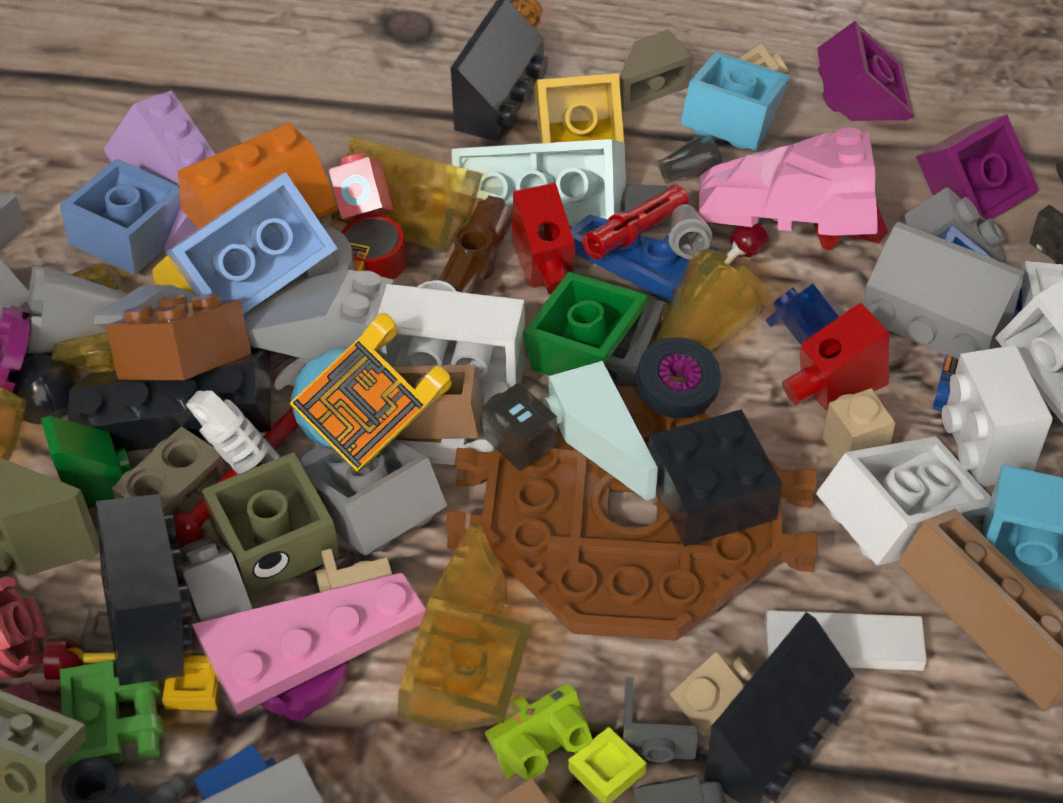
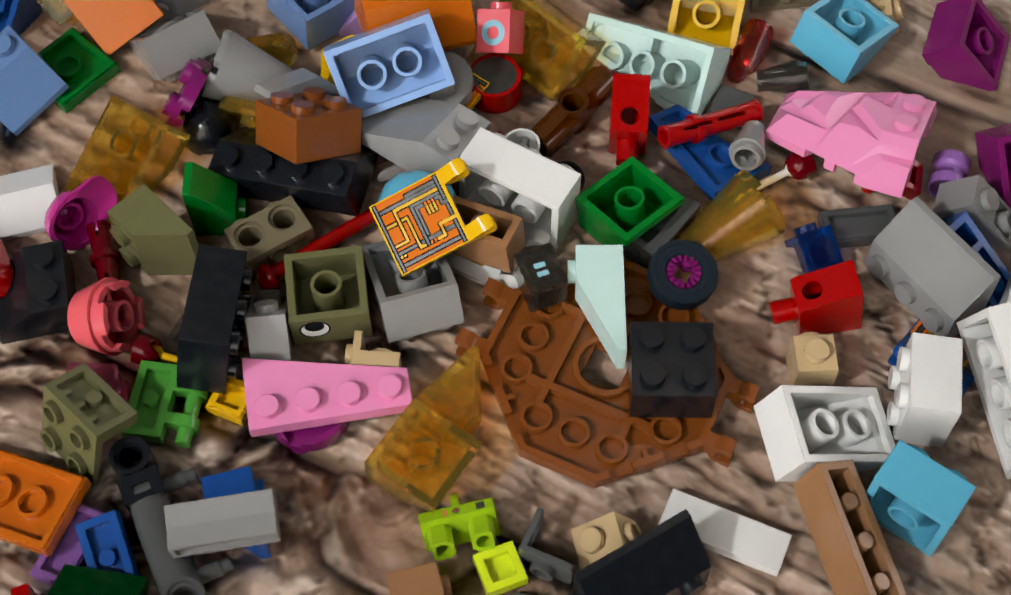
camera: 20 degrees right, 10 degrees up
white hinge [186,390,281,475] -> none
none -> clear red hinge [726,18,774,84]
none -> dark grey tile [817,204,896,250]
none -> medium lavender wheel [926,149,971,198]

